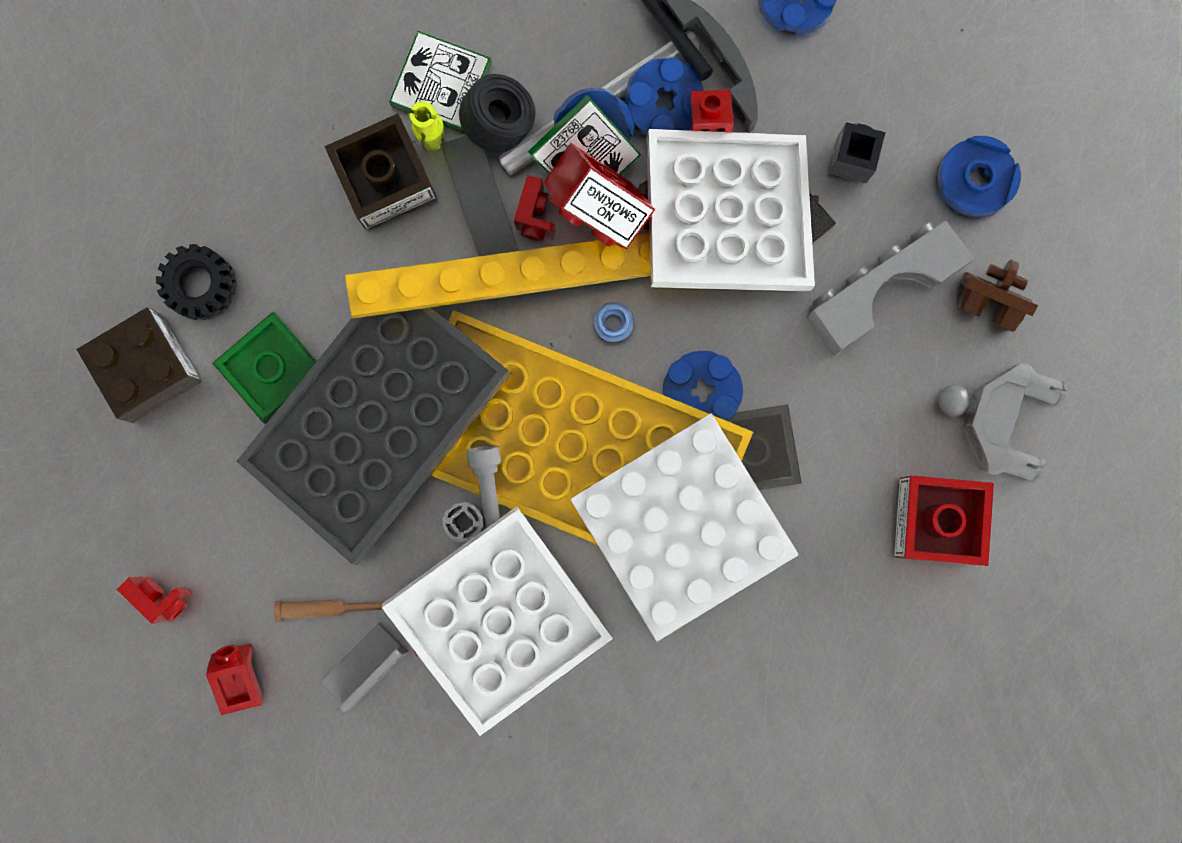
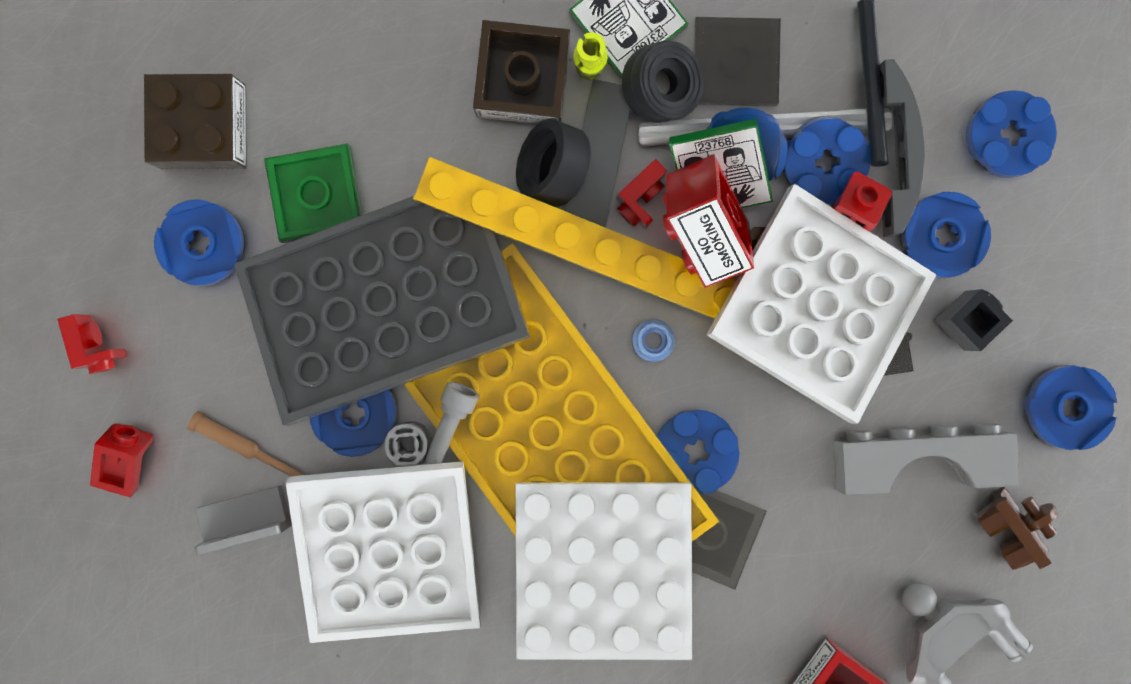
camera: 30 degrees right, 5 degrees up
black tyre [156,244,236,320] -> none
none -> blue plate [154,199,244,286]
none -> blue plate [310,389,397,457]
none -> black tyre [515,118,591,207]
none -> clear smoke tile [693,17,781,106]
none -> blue plate [901,192,991,278]

